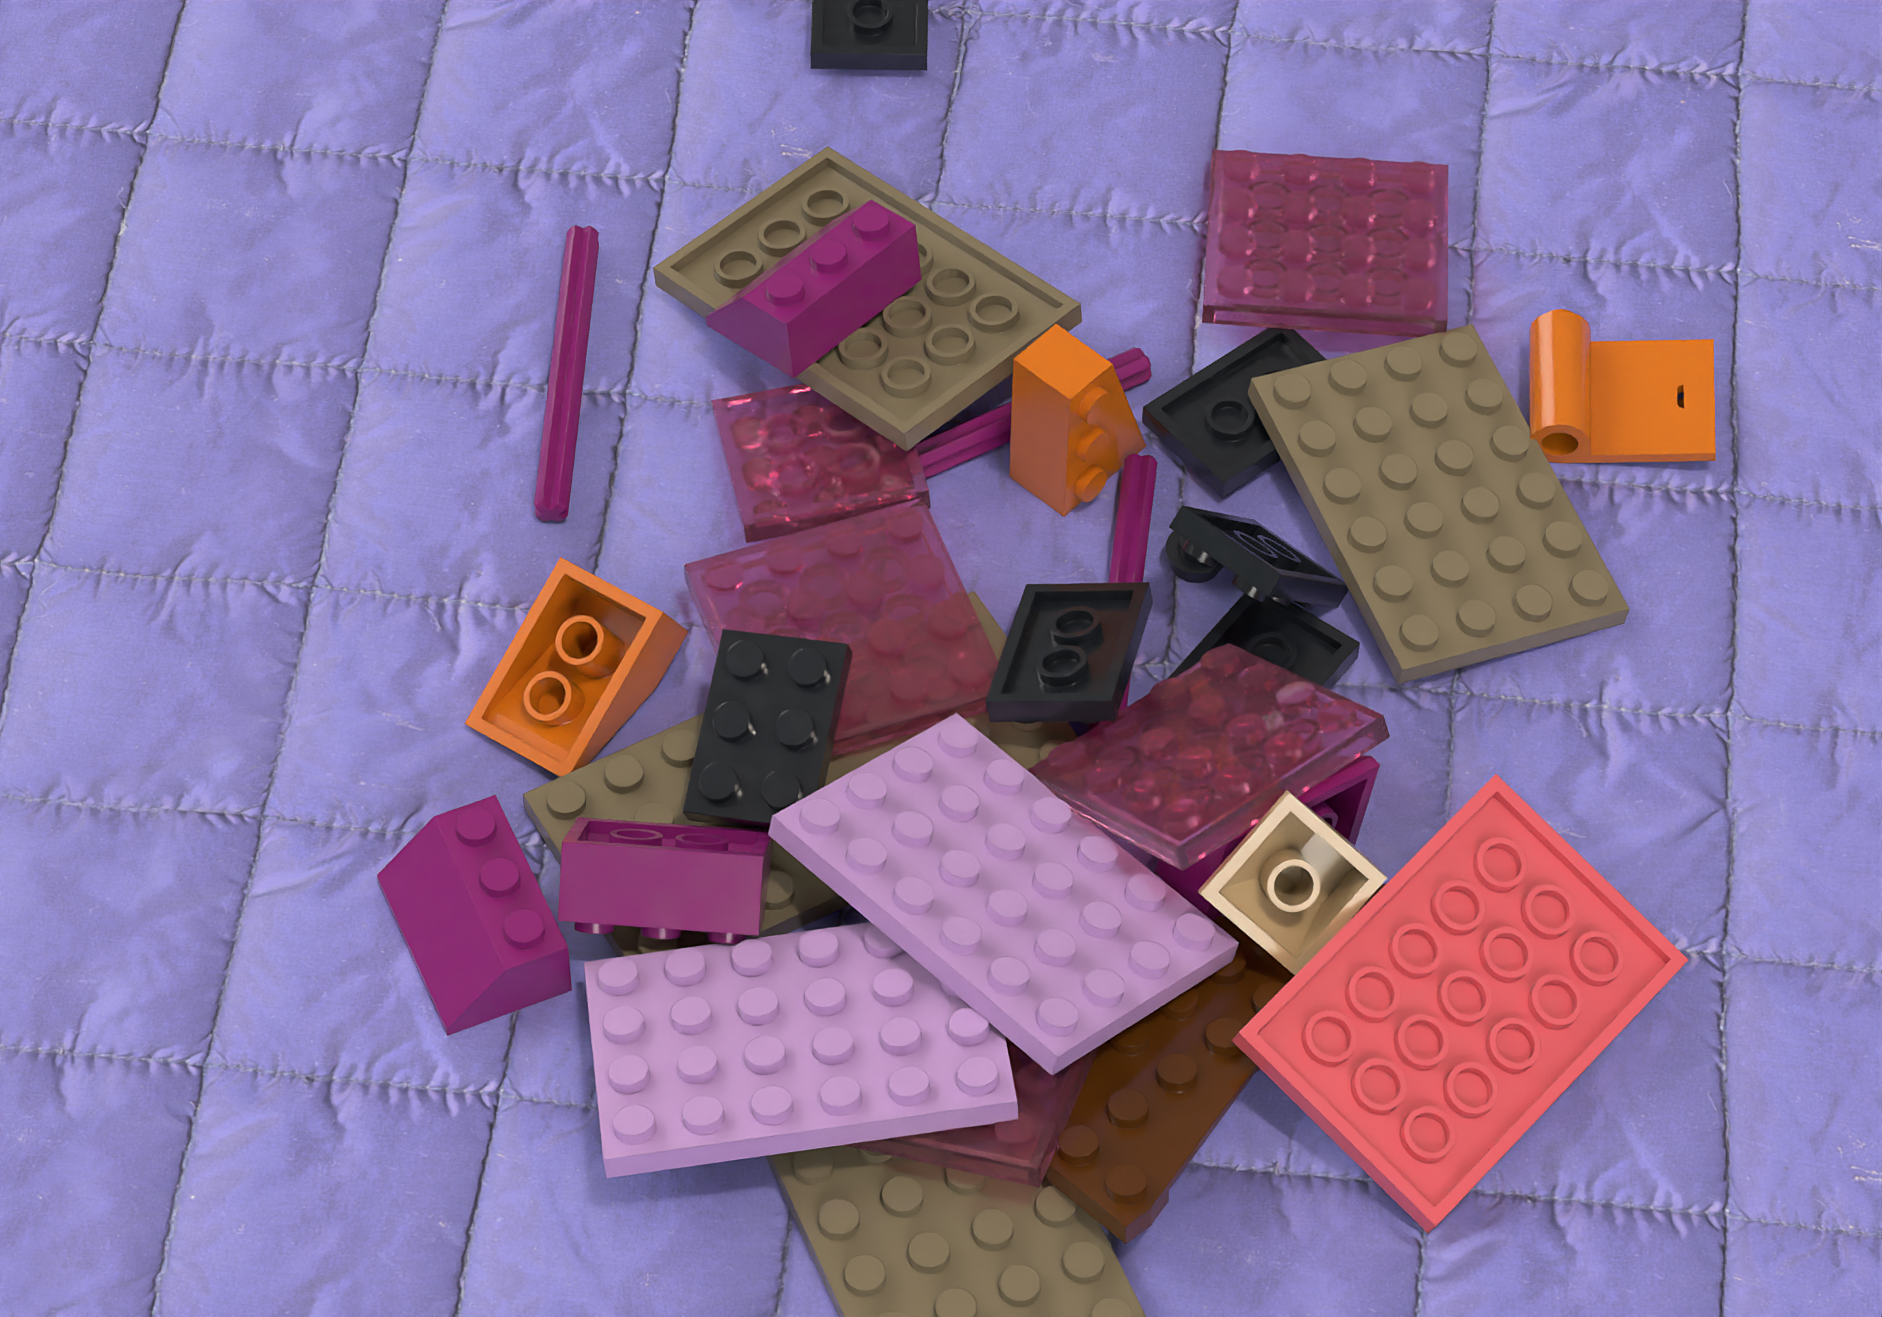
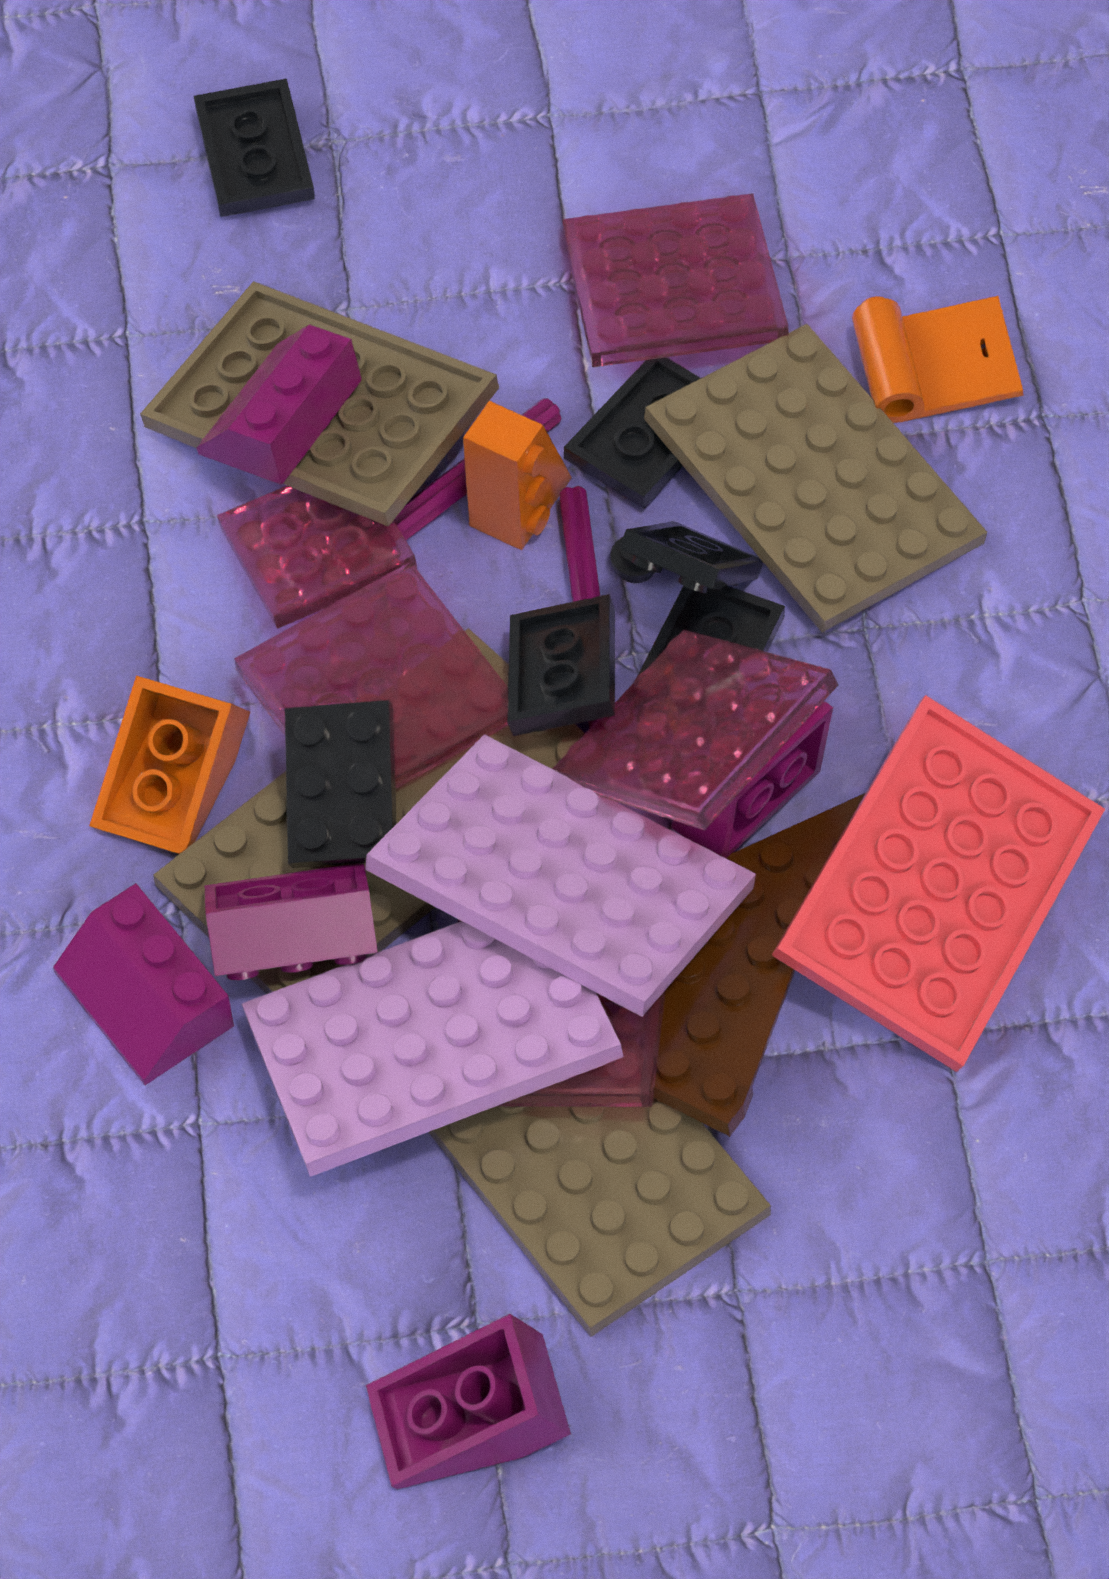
camera: 10 degrees left, 5 degrees up
magenta axle [534,225,599,522] -> none
tan slope [1198,790,1387,975] -> none

